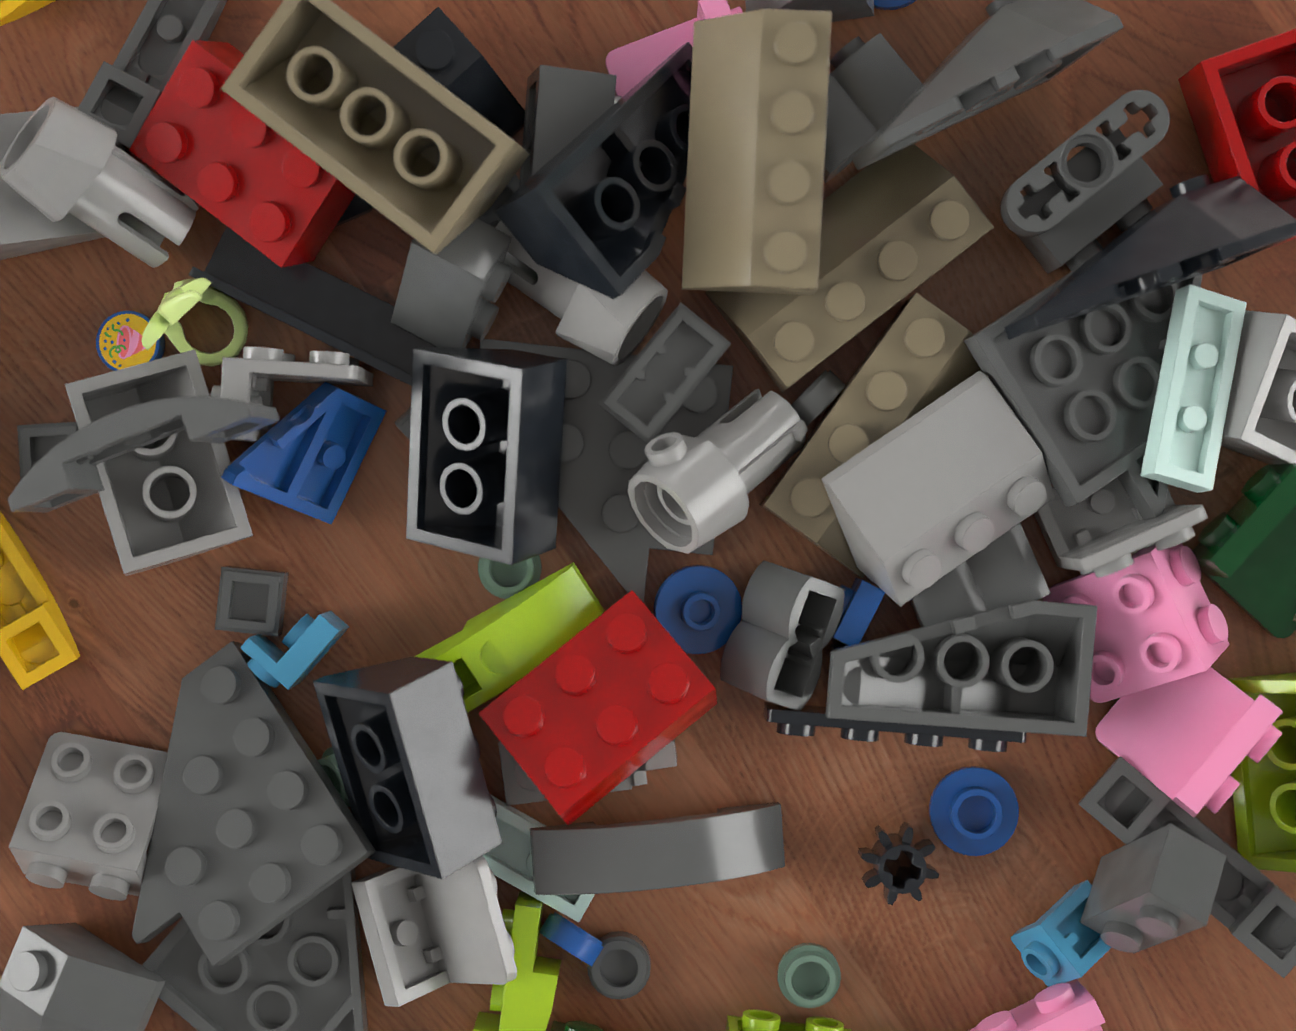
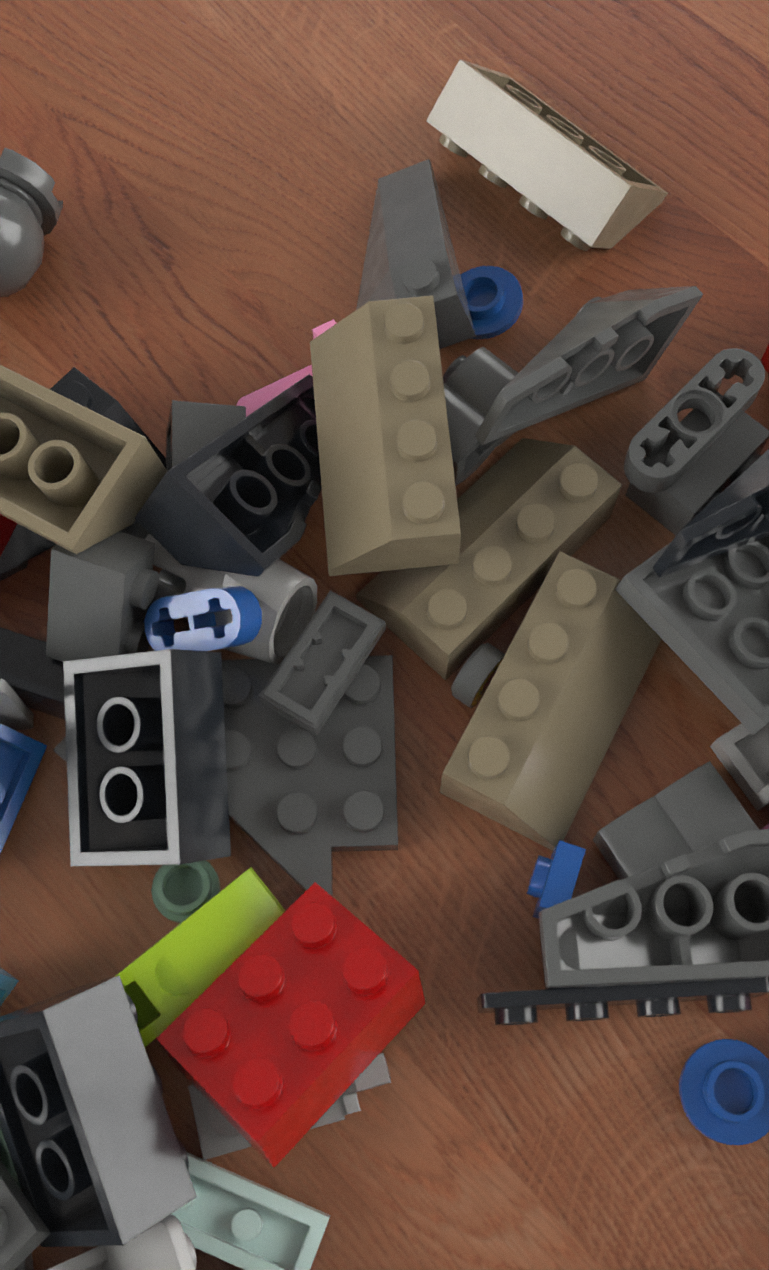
camera: 10 degrees left, 20 degrees down
dark grey slope [530,802,785,895] -> none
light grey piece [628,389,808,554] -> none
blue piece [654,565,742,654] -> none
dark grey brick [720,560,844,711] -> none
light grey slope [821,371,1055,606] -> none
black gear [858,822,939,905] -> none
none -> blue beam [144,586,262,651]

